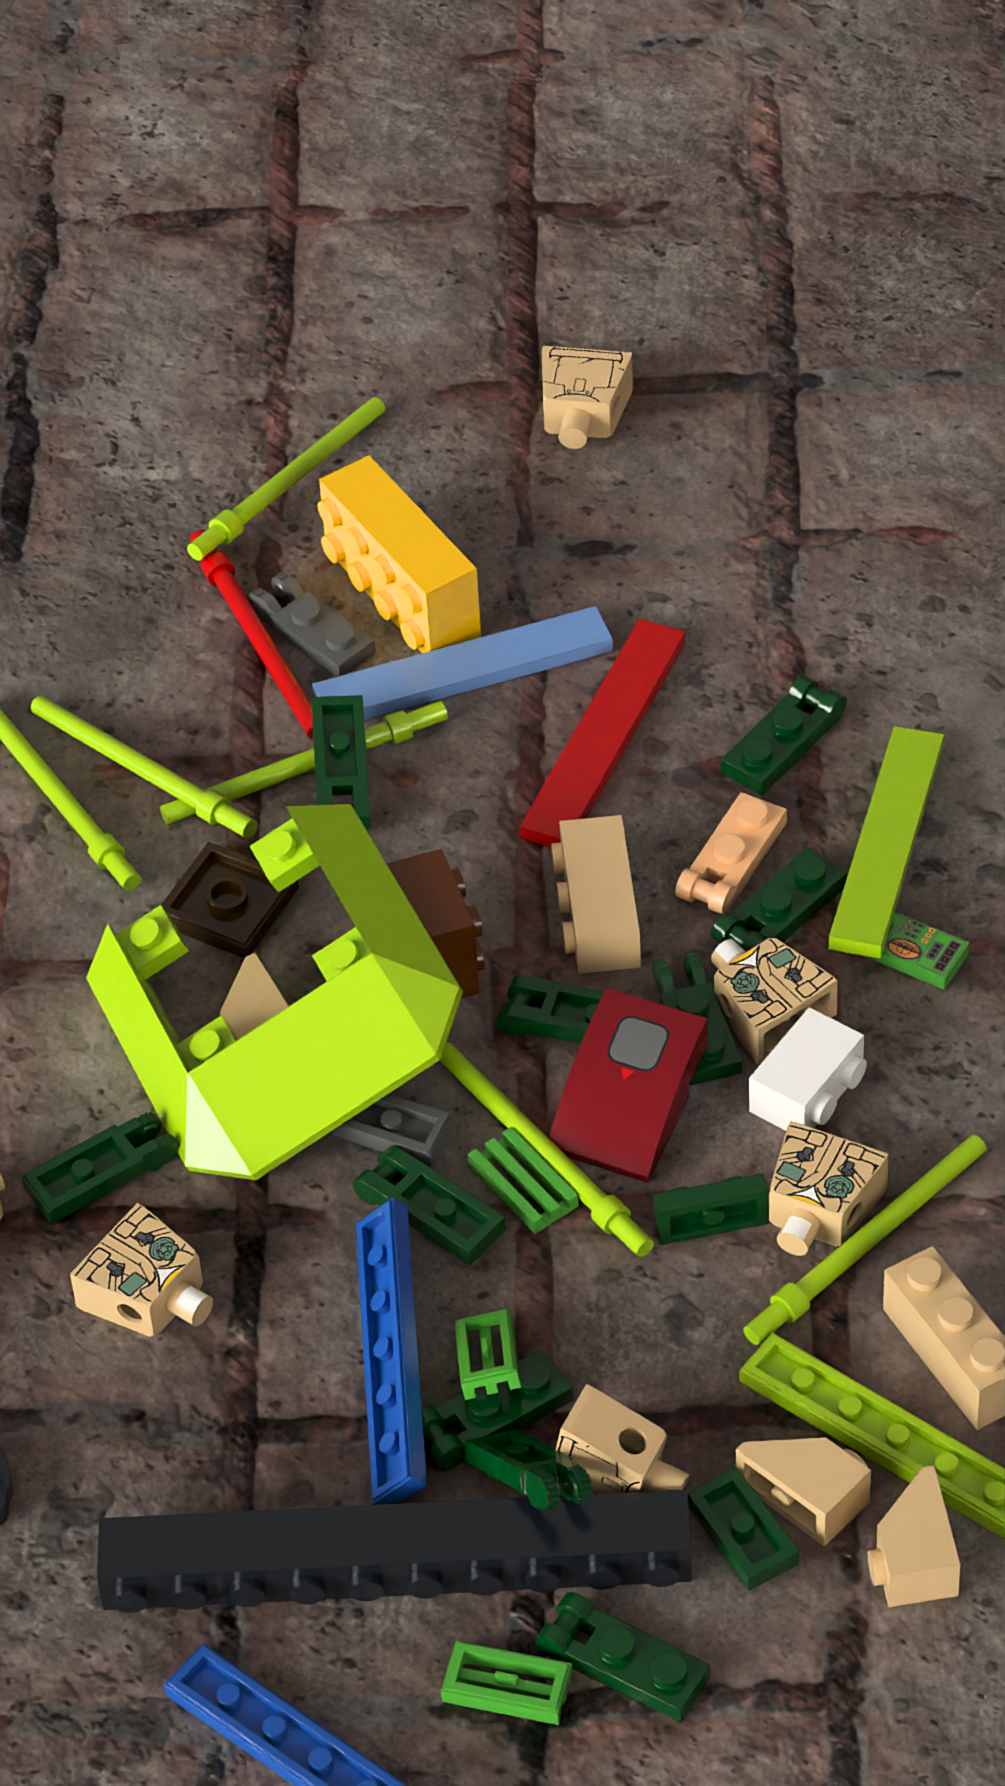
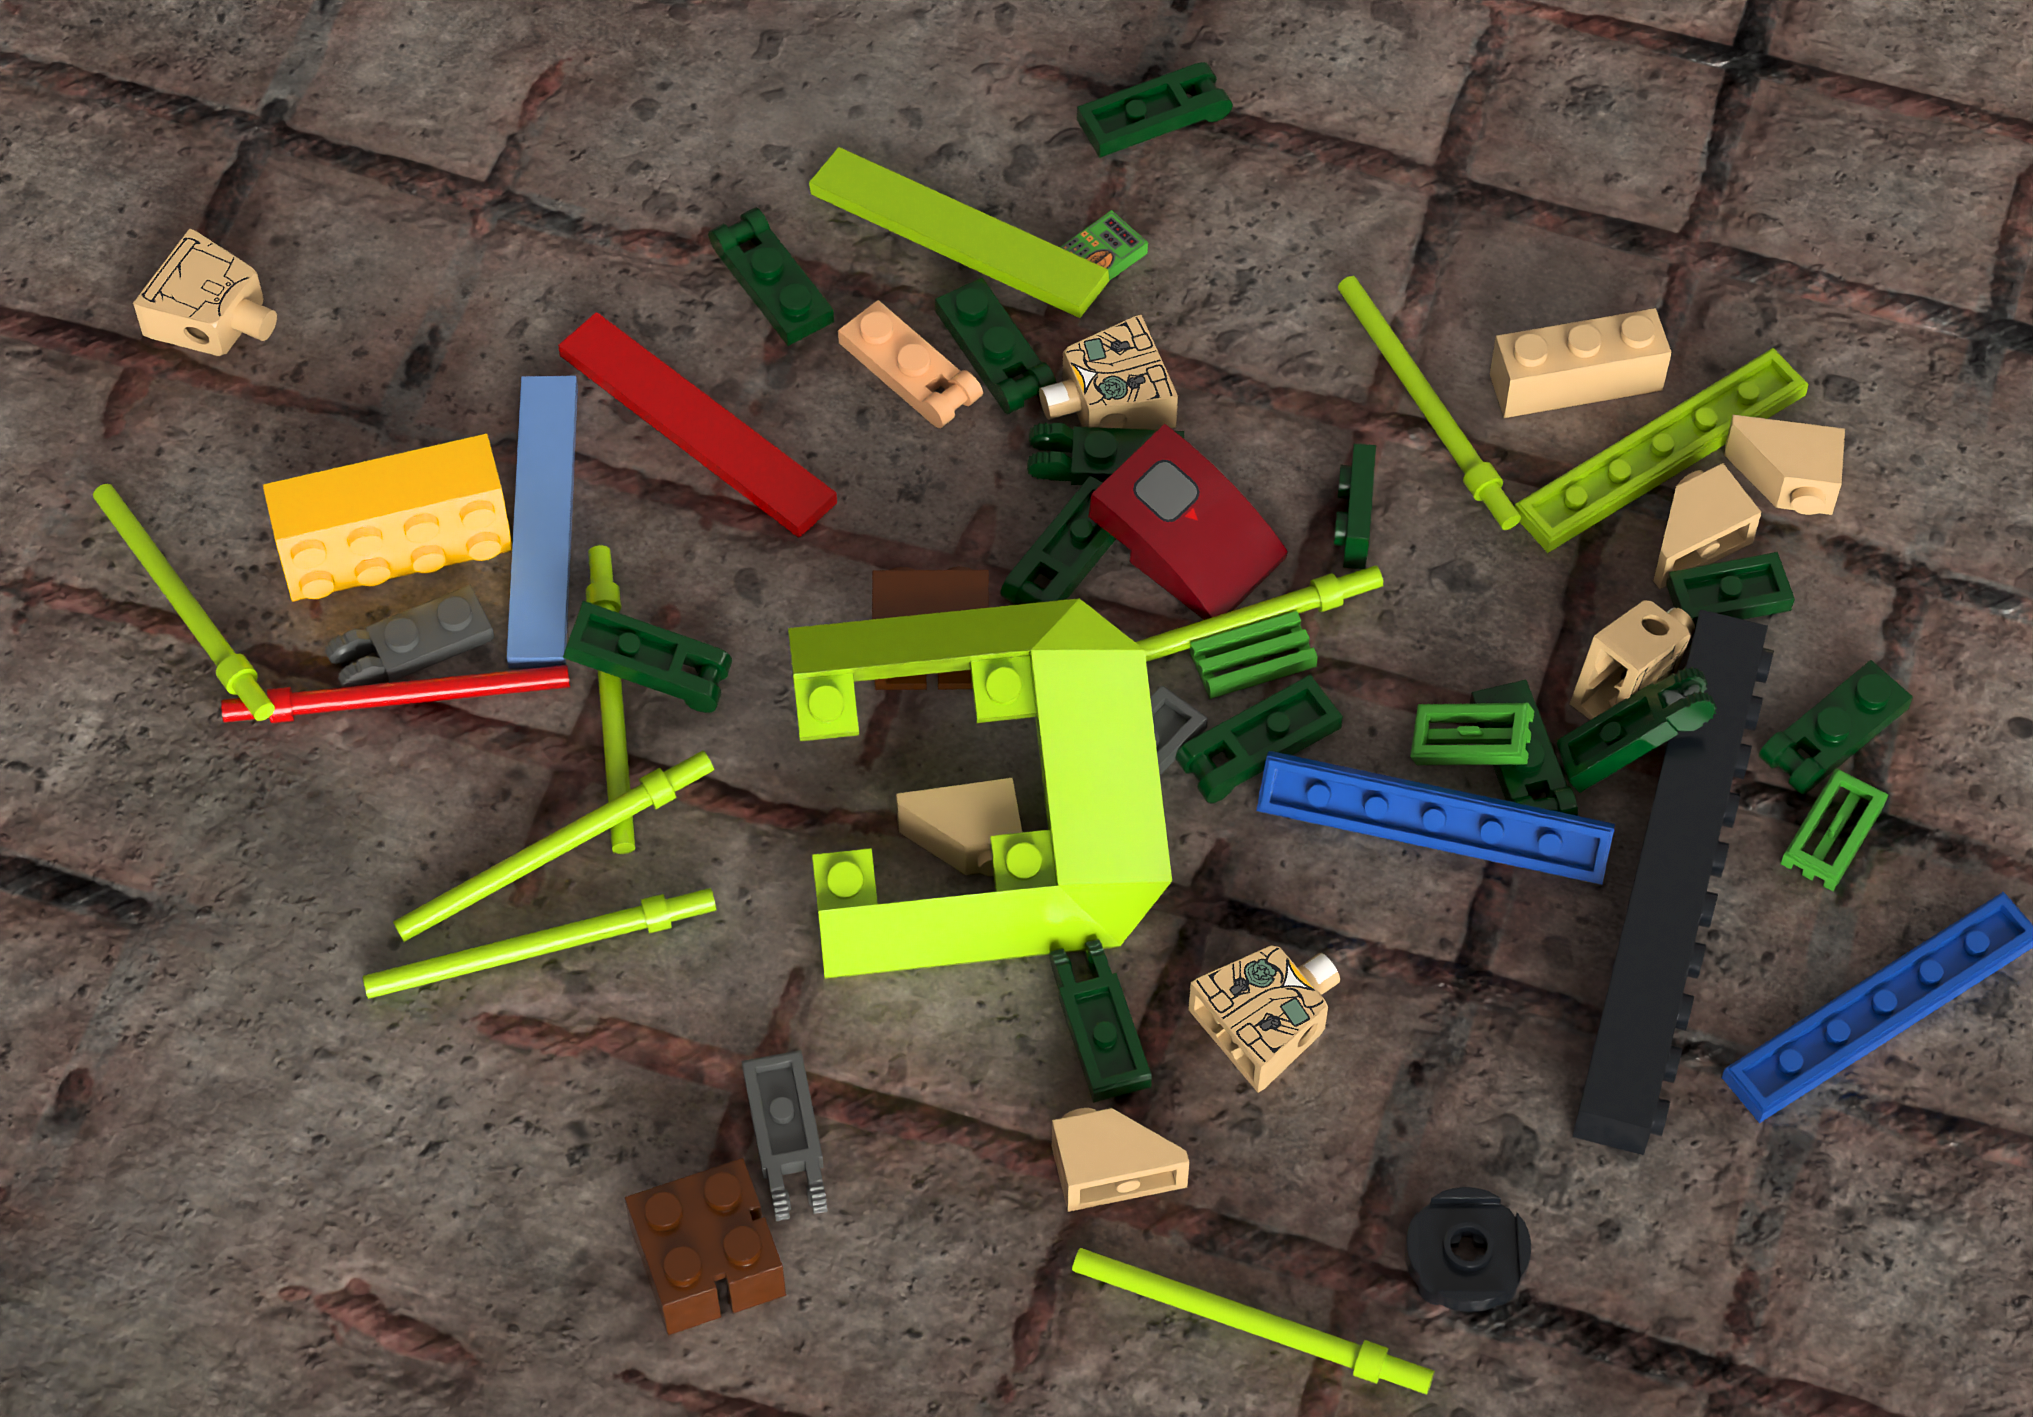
camera: 75 degrees left, 10 degrees up
dark brown tile [161,842,299,959] -> none
tan brick [551,815,641,974] -> none
white brick [749,1007,867,1131] -> none
tan torso [769,1121,889,1256] -> none

